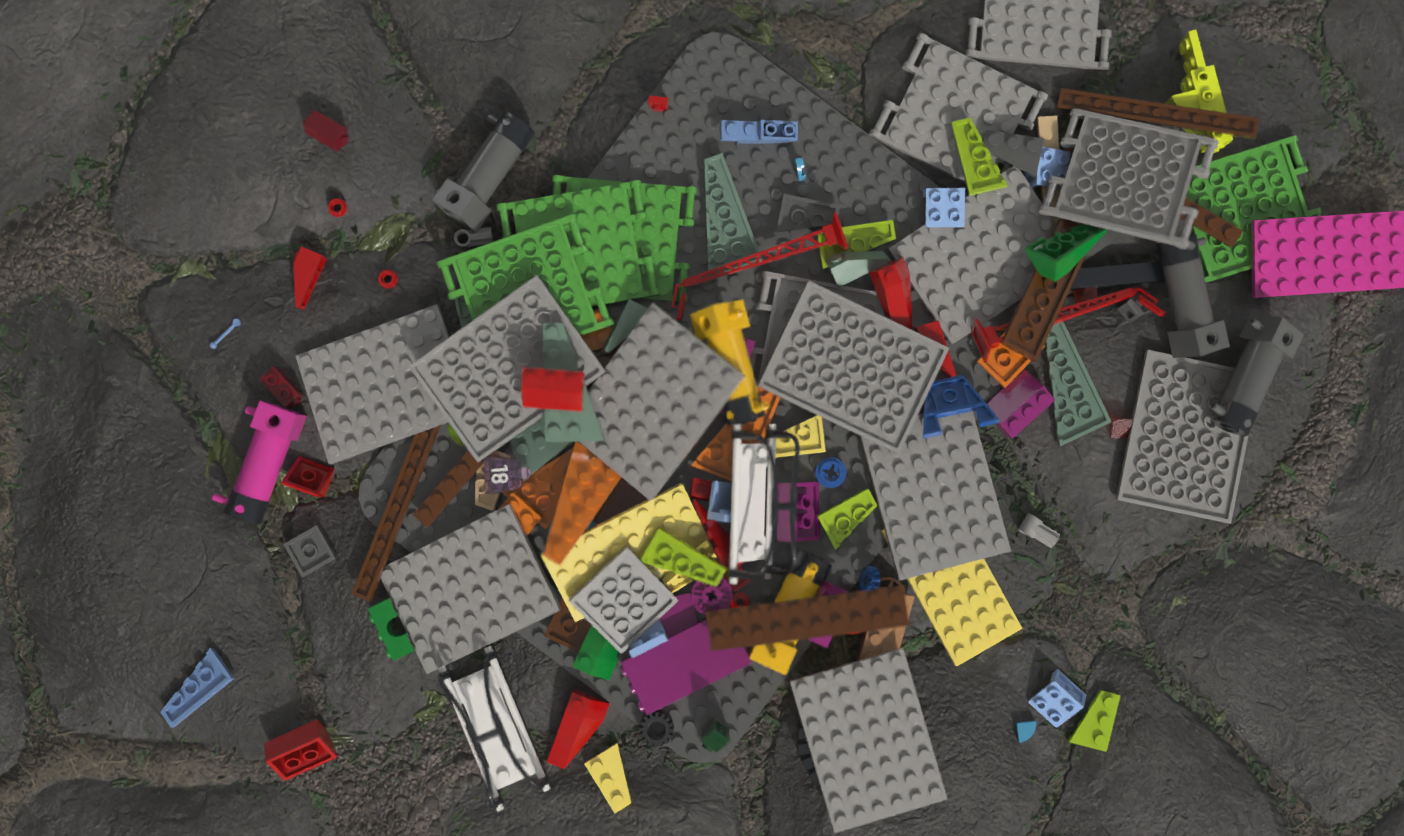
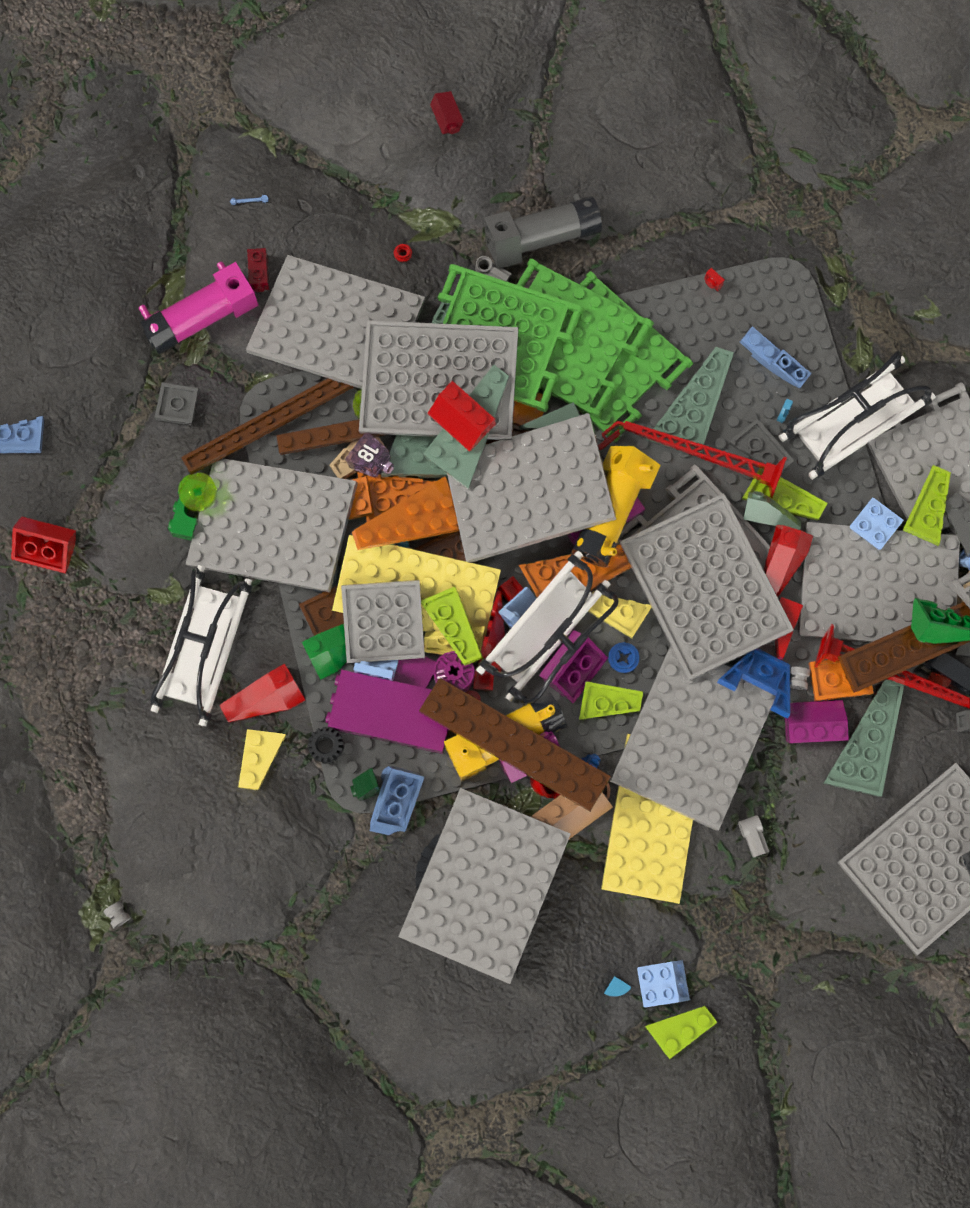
camera: 40 degrees right, 10 degrees down
red slope [281,456,335,497] -> none
red slope [293,246,327,310] -> none
red plate [328,198,348,217] -> none
clear red slope [1110,418,1132,439] -> none
none -> clear neon green plate [178,472,217,512]
none -> medium blue slope [370,766,424,835]
none -> white piece [779,351,935,480]
none -> light grey wheel [790,667,810,690]

